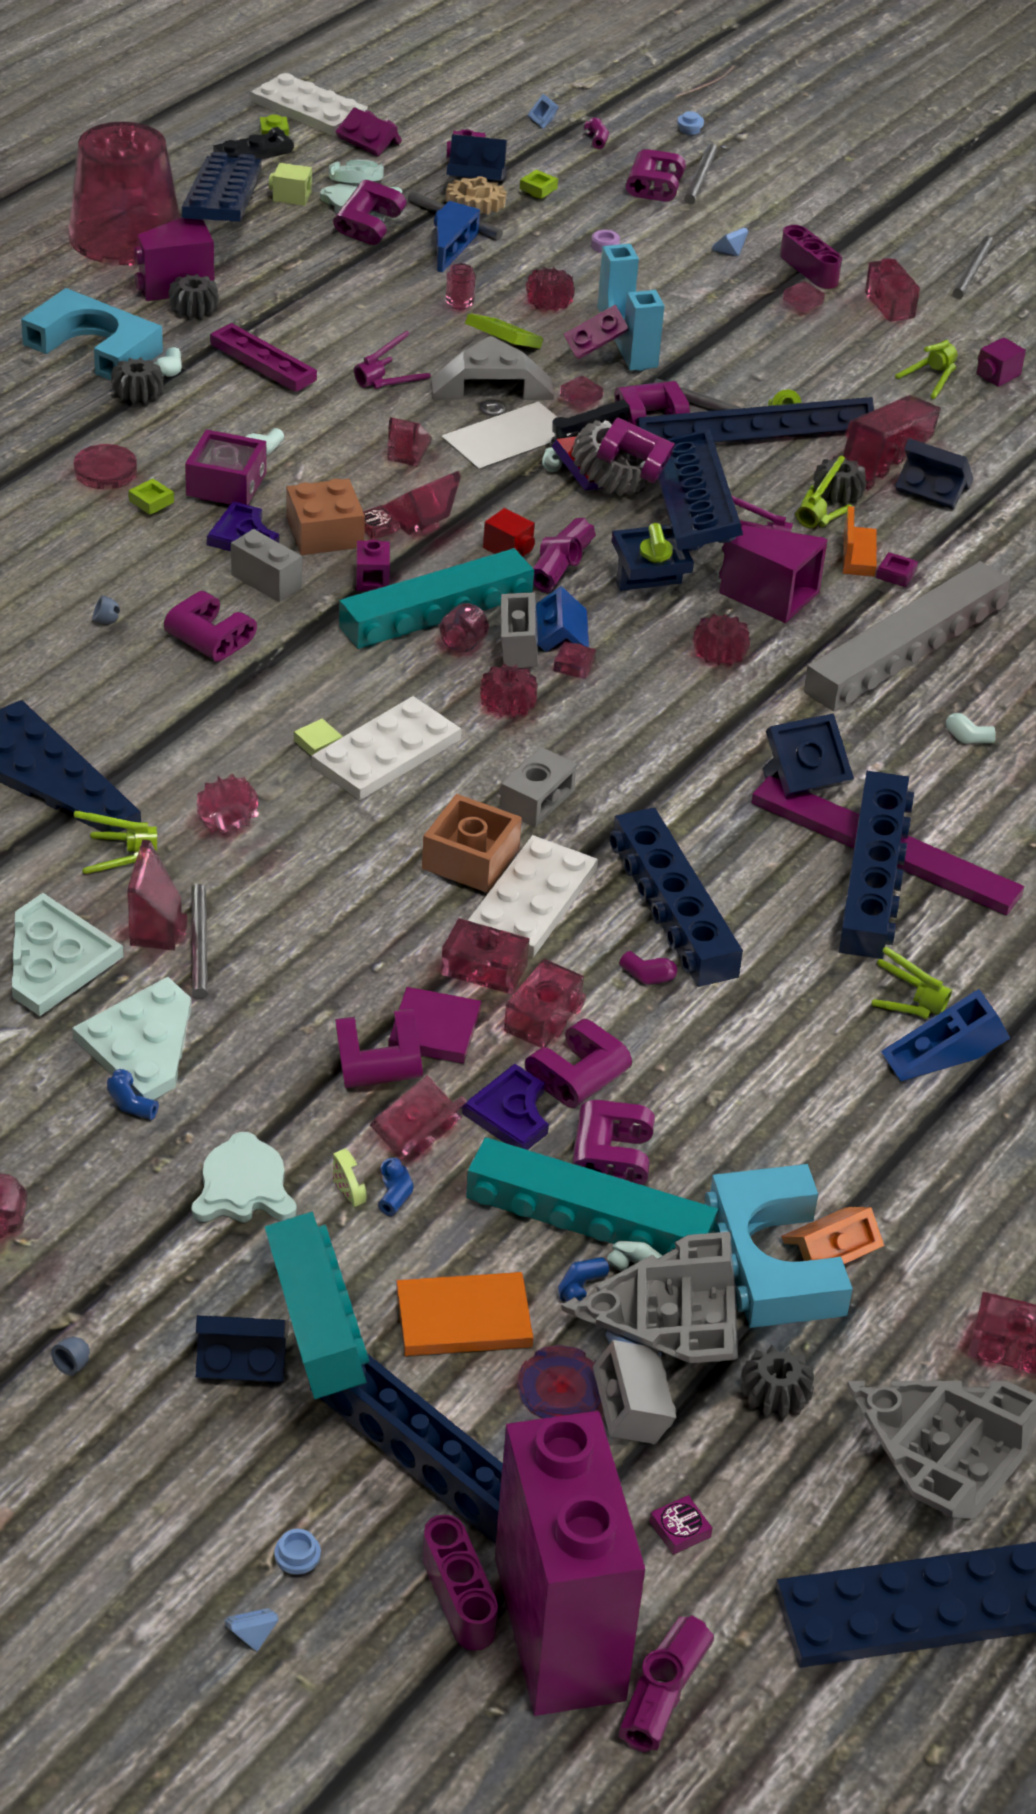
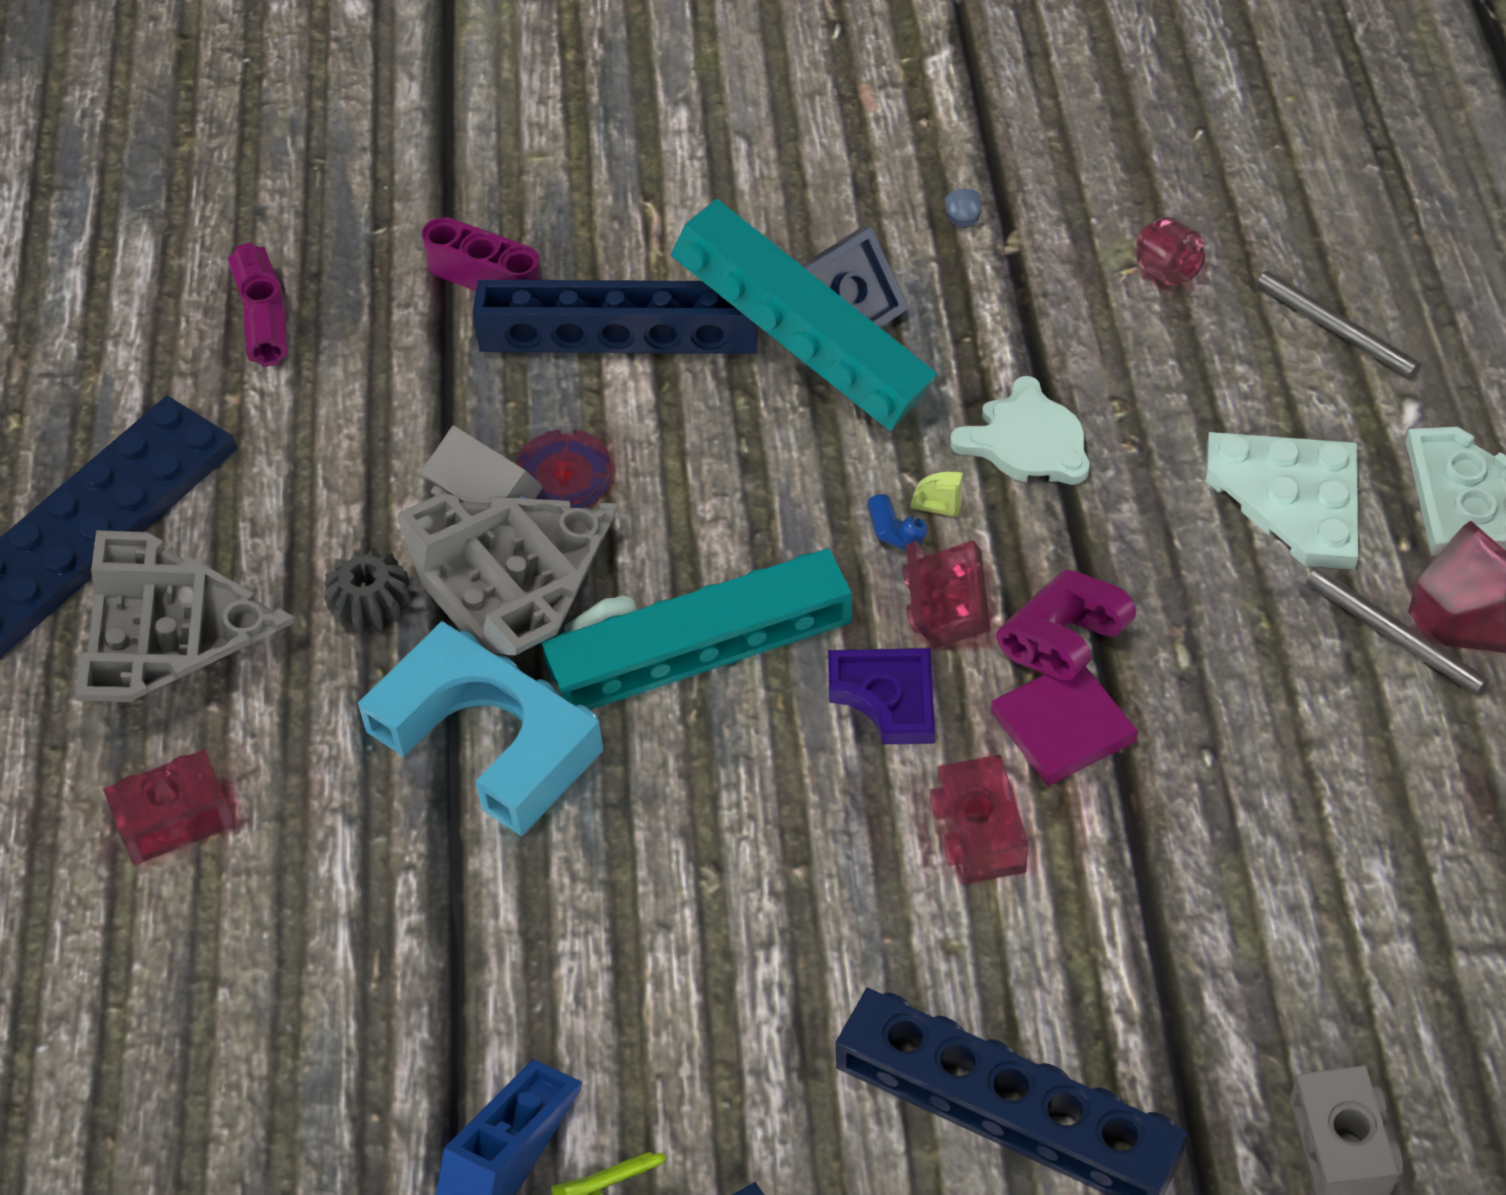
camera: 145 degrees right, 10 degrees up
blue arm [107,1069,159,1120] -> none
light blue slope [225,1608,278,1652] -> none
light blue plate [274,1529,321,1574] -> none
orange tile [396,1272,533,1356] -> none
nougat brick [422,794,522,893] -> none
clear pink brick [441,918,530,995] -> none
white plate [466,835,598,958] -> none
magenta brick [495,1411,646,1716] -> none
magenta connector [524,1019,632,1108] -> none
blue arm [558,1257,609,1302] -> none
magenta connector [572,1100,655,1185] -> none
magenta arm [619,951,678,985] -> none
magenta tile [649,1495,713,1555] -> none
orange panel [781,1207,884,1264] -> none

